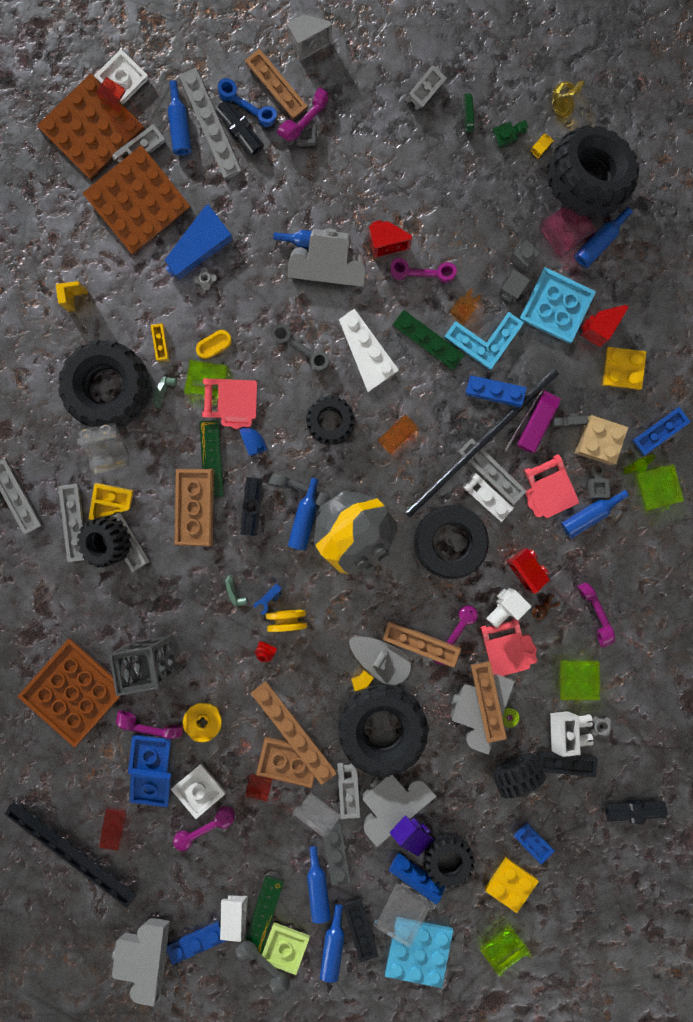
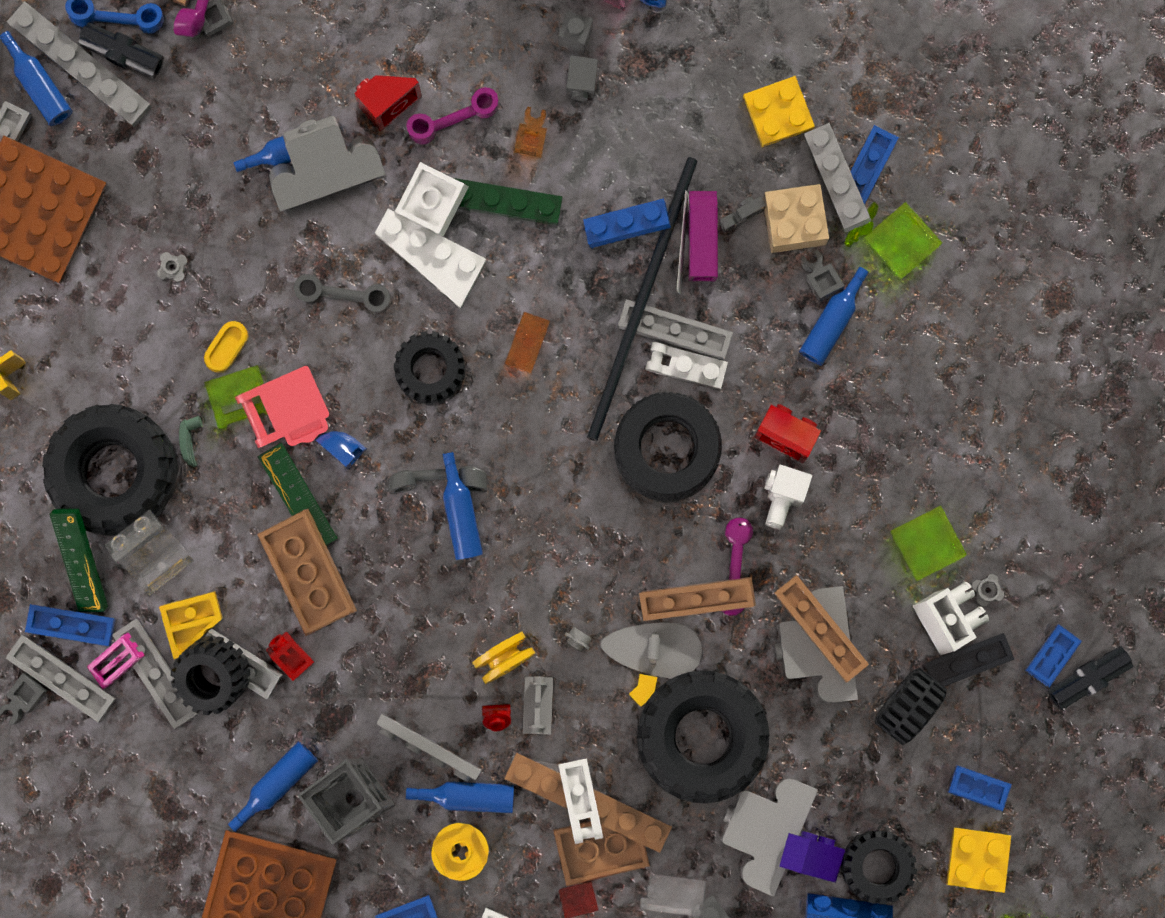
camera: 25 degrees left, 5 degrees down
magenta piece [116,710,183,739] -> none
yellow piece [151,323,170,362] -> none
blue slope [164,204,233,280] -> none
sand green piece [225,575,248,607] -> none
black piece [240,477,263,536] -> none
blue plate [253,583,283,615] -> none
dark grey rock [314,490,397,574] -> none
light grey plate [337,763,360,819] -> none
medium azure plate [444,312,524,370] -> none
coral piece [480,618,537,676] -> none
lime tile [502,707,519,728] -> none
medium azure plate [519,267,596,344] -> none
coral piece [524,454,579,518] -> none
reddish brown arm [532,594,561,620] -> none
magenta piece [576,583,615,649] -> none
red slope [580,305,629,347] -> none
none -> blue plate [25,604,116,647]
none -> dark green tile [49,509,108,612]
none -> dark pink tile [87,633,145,689]
none -> blue piece [228,741,318,832]
none -> red bracket [266,632,314,681]
none -> light grey plate [376,714,482,782]
none -> white plate [395,162,469,236]
none -> blue piece [406,781,514,813]
none -> light grey hinge [523,676,553,735]
none -> white plate [558,758,603,844]
none -> light grey plate [565,627,592,652]
none -> light grey plate [804,123,871,232]
none -> blue plate [1025,624,1082,687]

